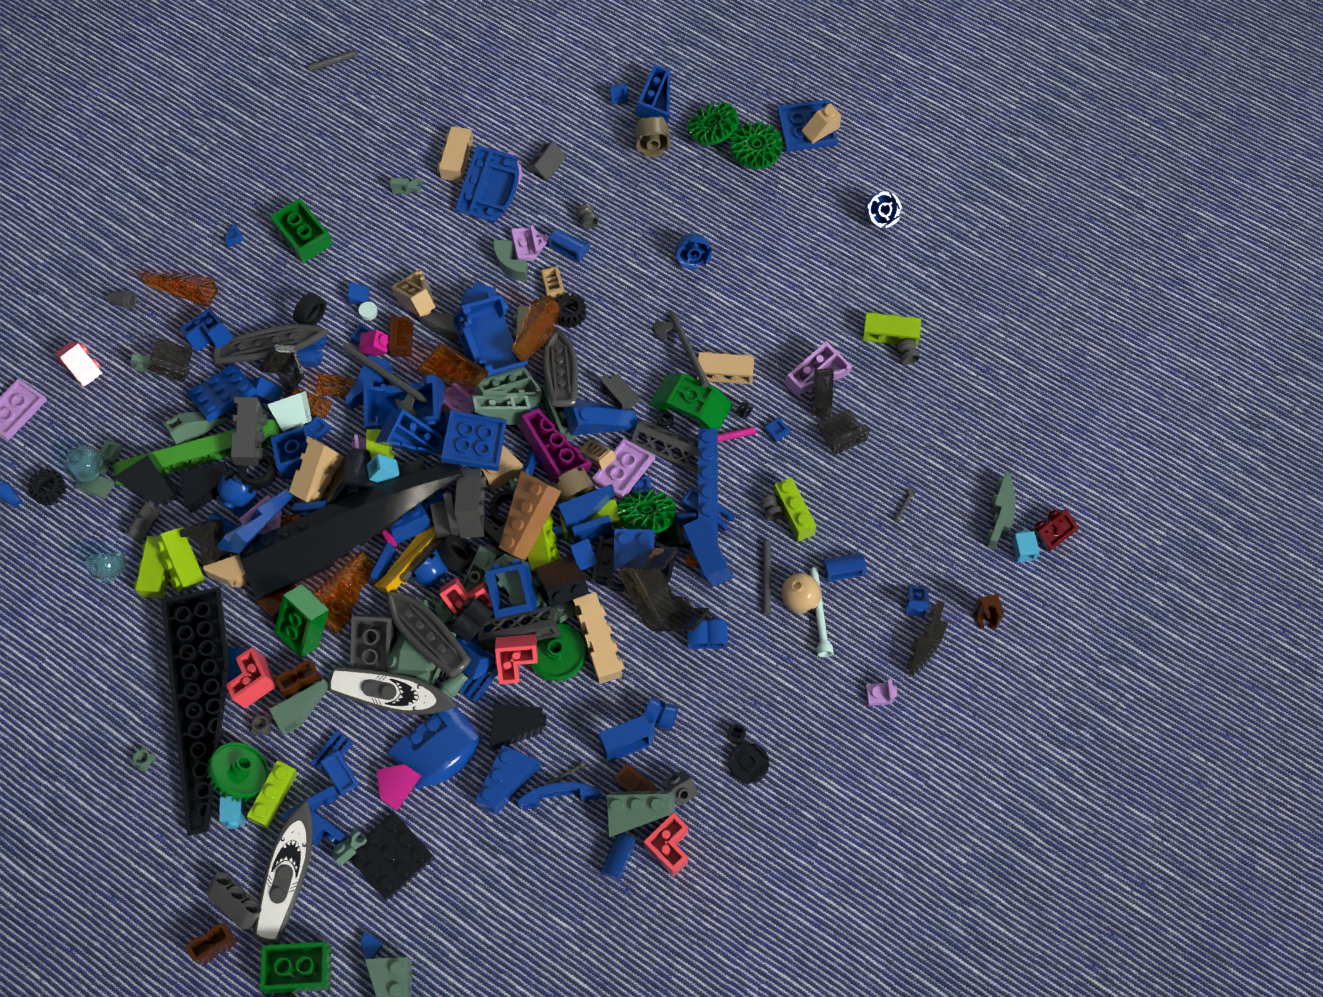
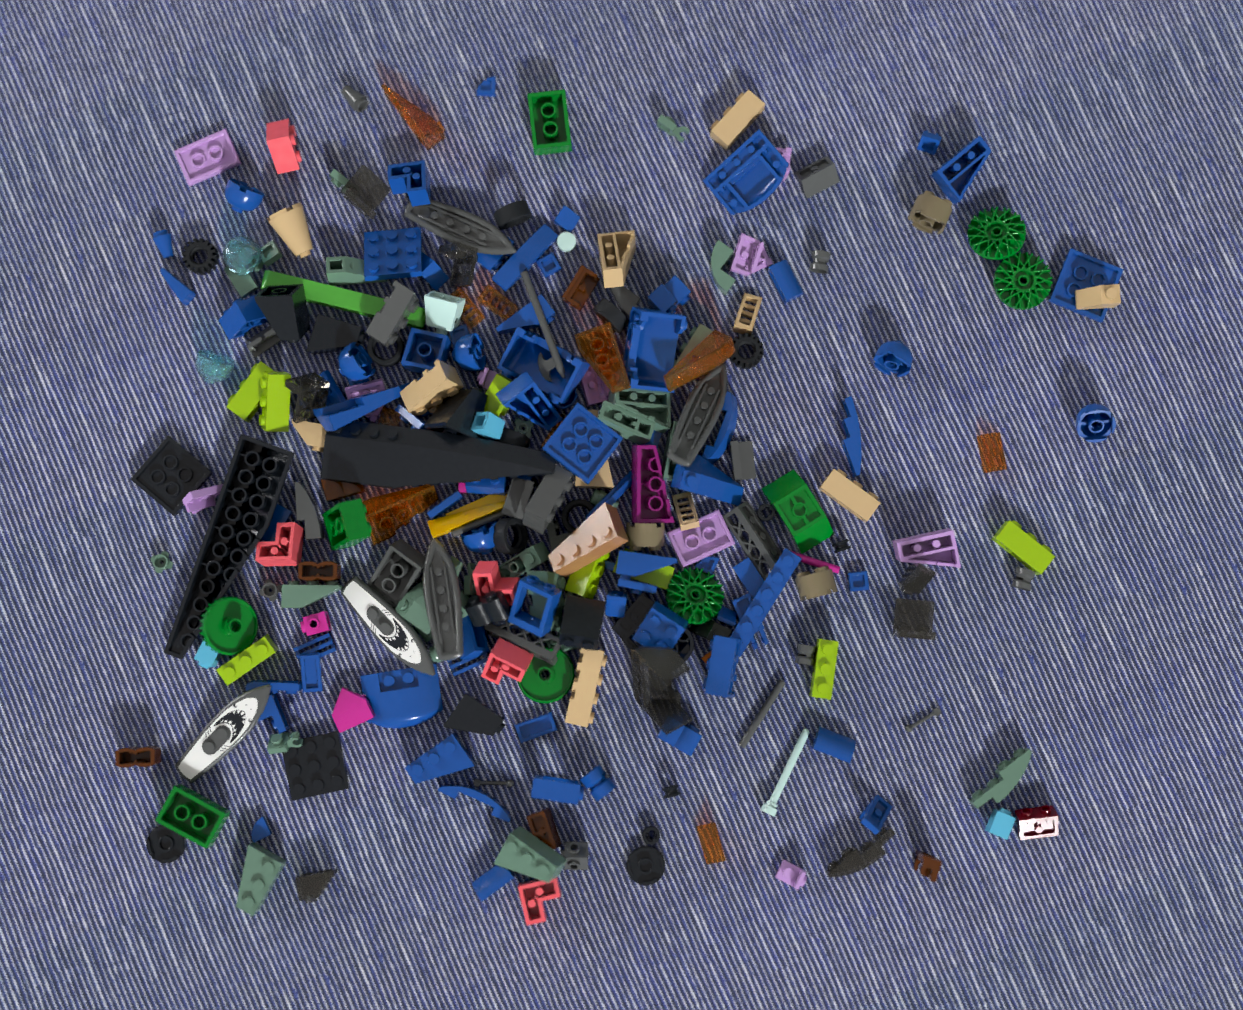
camera: 30 degrees right, 20 degrees up
dark grey beam [206,872,262,929] -> none
dark pink brick [359,329,389,356] -> none
dark grey piece [653,310,709,388] -> none
tan cylinder [781,573,822,614] -> none
none -> black plate [131,435,213,517]
none -> blue slope [160,268,196,306]
none -> lavender slope [182,484,223,514]
none -> blue brick [219,295,268,340]
none -> blue cylinder [225,178,265,213]
none -> tan cone [267,203,313,258]
none -> dark grey slope [295,482,324,540]
none -> clear smoke slope [295,868,338,903]
none -> dark pink brick [300,611,332,636]
none -> blue cylinder [452,333,486,372]
none -> blue slope [492,224,559,292]
none -> blue tile [515,712,558,743]
none -> black tyre [593,298,629,333]
none -> black bush [662,784,681,798]
none -> clear orange slope [696,821,726,864]
none -> blue slope [702,391,738,465]
none -> blue tile [733,557,764,599]
none -> dark tan brick [794,566,838,601]
none -> blue slope [841,396,862,477]
none -> clear orange slope [977,432,1007,473]

